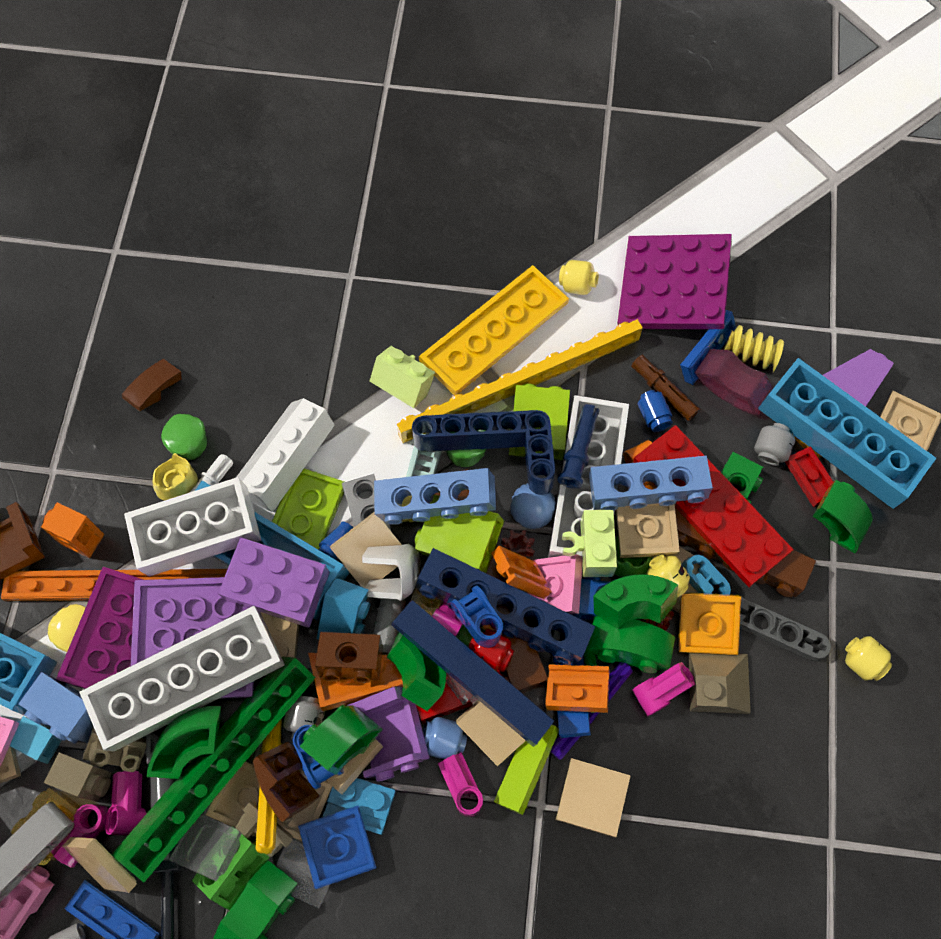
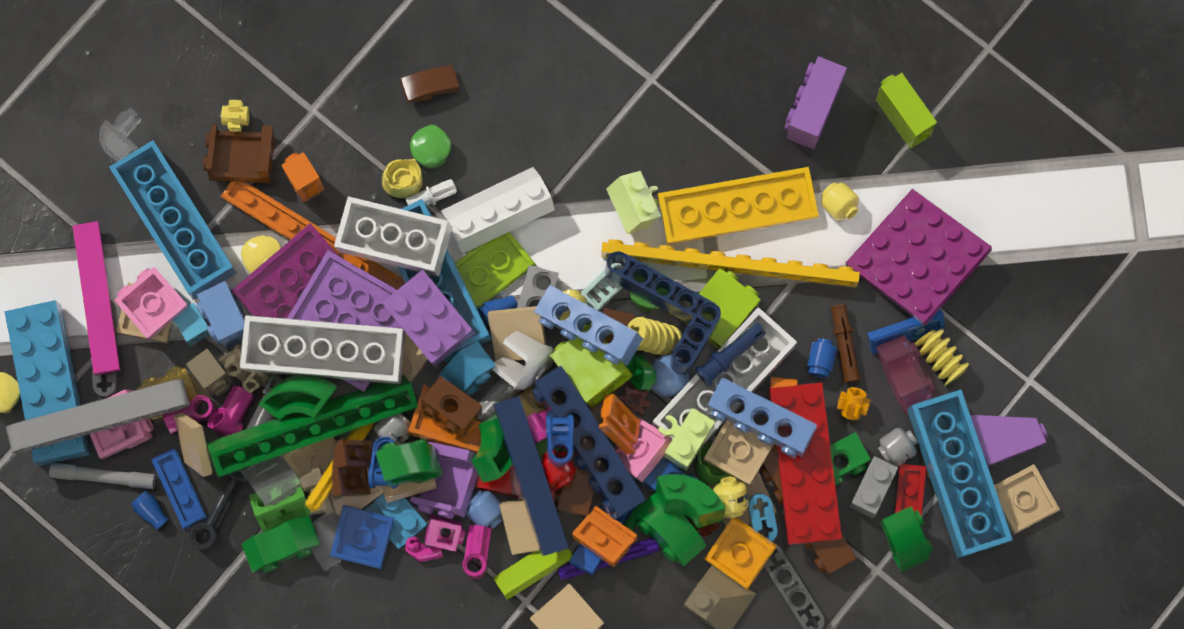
camera: 35 degrees right, 10 degrees up
dark pink piece [632,662,696,716] -> none
none -> dark pink arm [405,537,443,562]
none -> dark pink brick [425,514,465,551]
none -> green plate [626,354,657,390]
none -> light yellow piece [627,317,682,356]
none -> medium lavender brick [784,56,847,150]
none -> light orange gear [837,387,870,420]
none -> light grey brick [849,456,898,518]
none -> lime brick [876,73,937,149]

